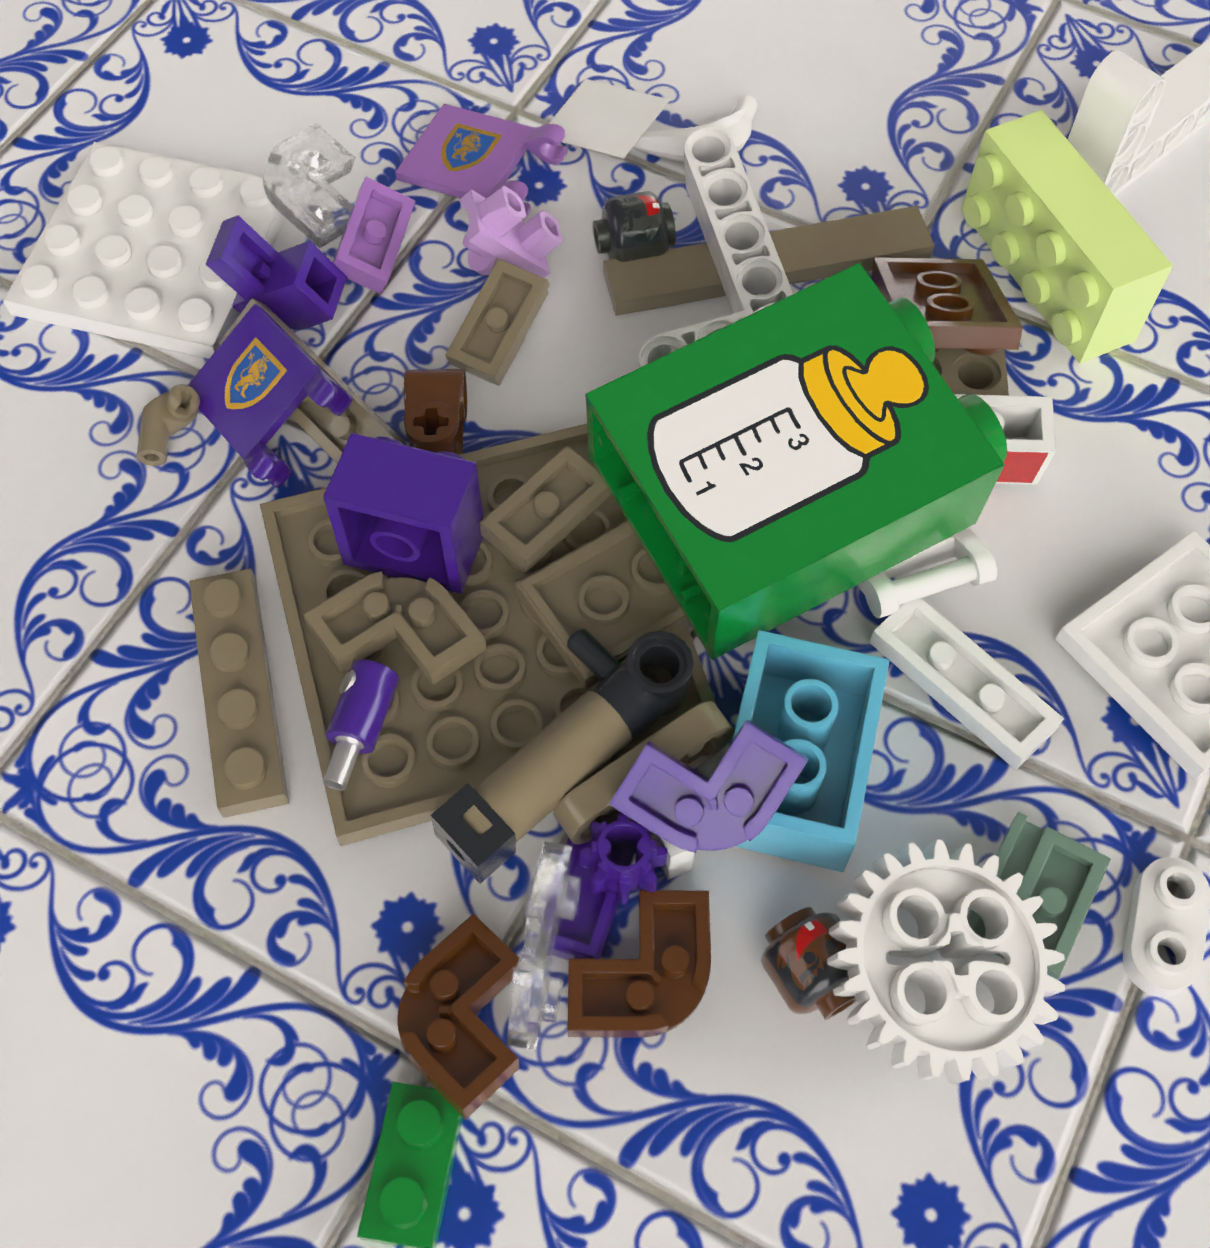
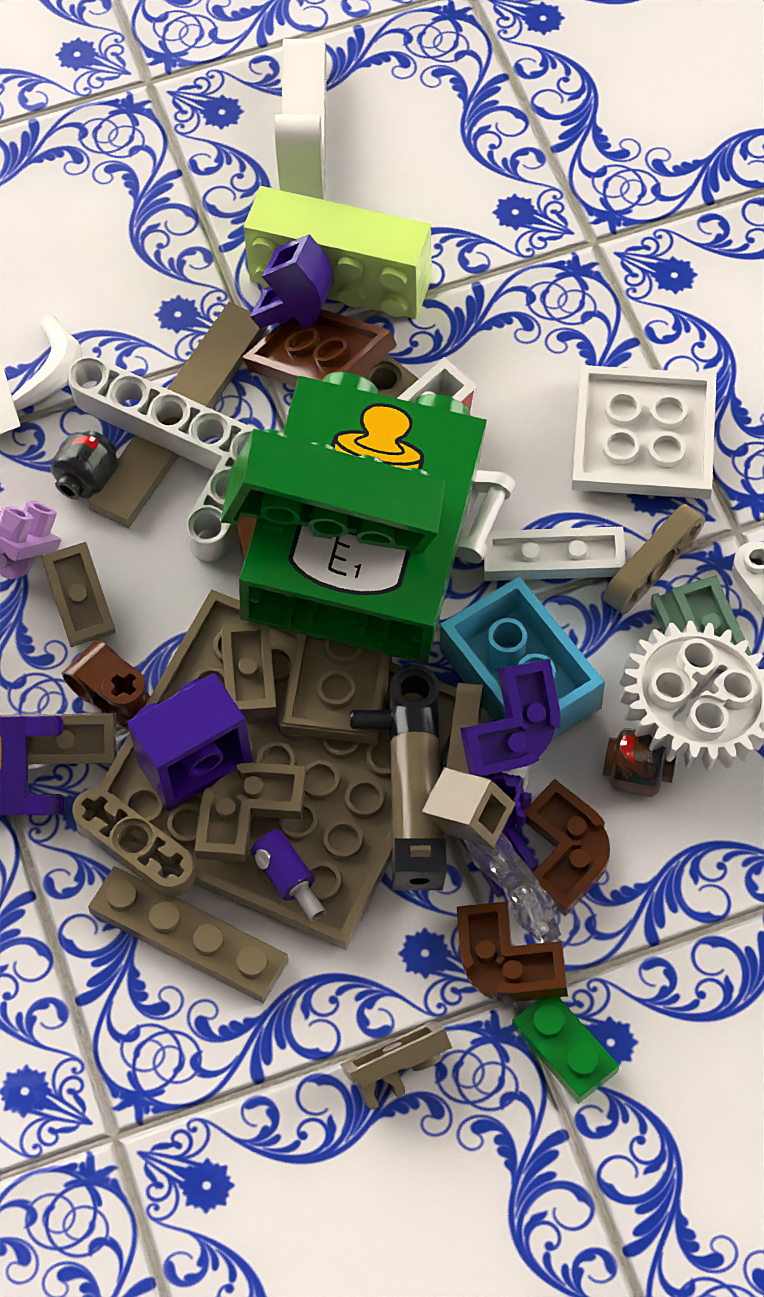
camera: 45 degrees left, 0 degrees up
none -> dark tan beam [72,788,196,896]
none -> green wedge [221,429,446,553]
none -> dark purple brick [250,234,334,329]
none -> dark tan plate [340,1021,453,1109]
none -> dark tan brick [422,768,516,848]
none -> dark tan beam [603,504,705,614]

